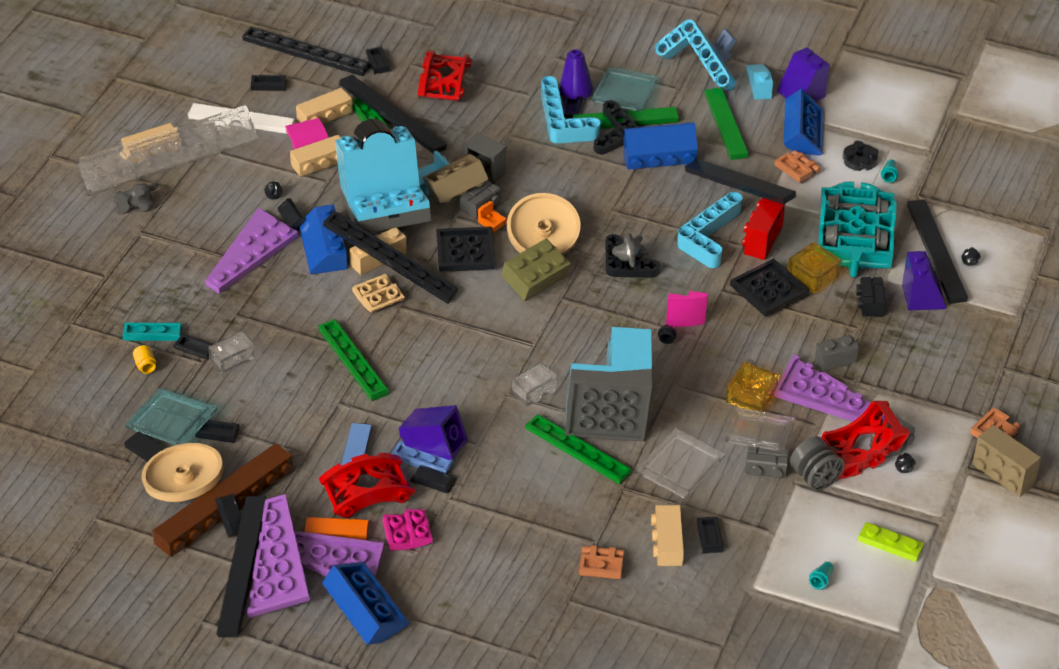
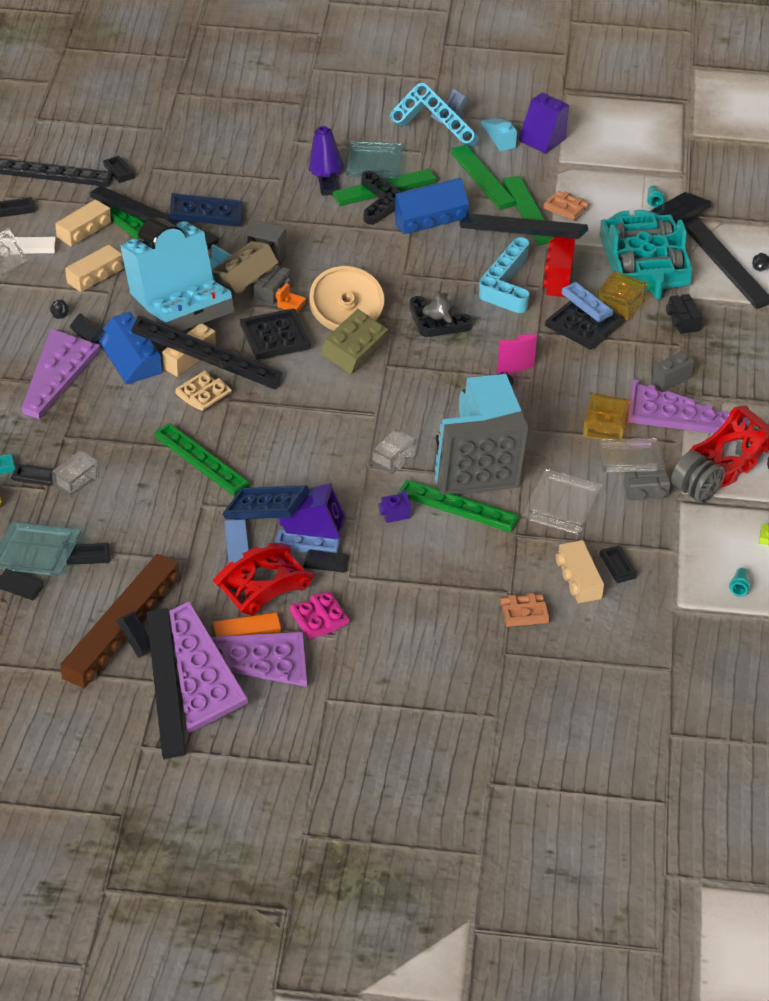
camera: 15 degrees left, 0 degrees up
tan dish [142,443,224,502] -> none
dark pink slope [285,118,329,150] -> none
blue slope [322,561,410,645] -> none
red fence [417,50,472,102] -> none
medium azure beam [541,76,601,143] -> none
blue slope [783,89,824,156] -> none
black plate [843,140,878,171] -> none
dark purple slope [902,251,946,310] -> none
none -> dark blue tile [170,193,242,227]
none -> dark blue tile [223,485,310,519]
none -> dark purple brick [378,490,411,523]
none -> green tile [503,176,553,245]
none -> medium blue tile [562,282,613,322]
none -> black tile [650,192,711,225]

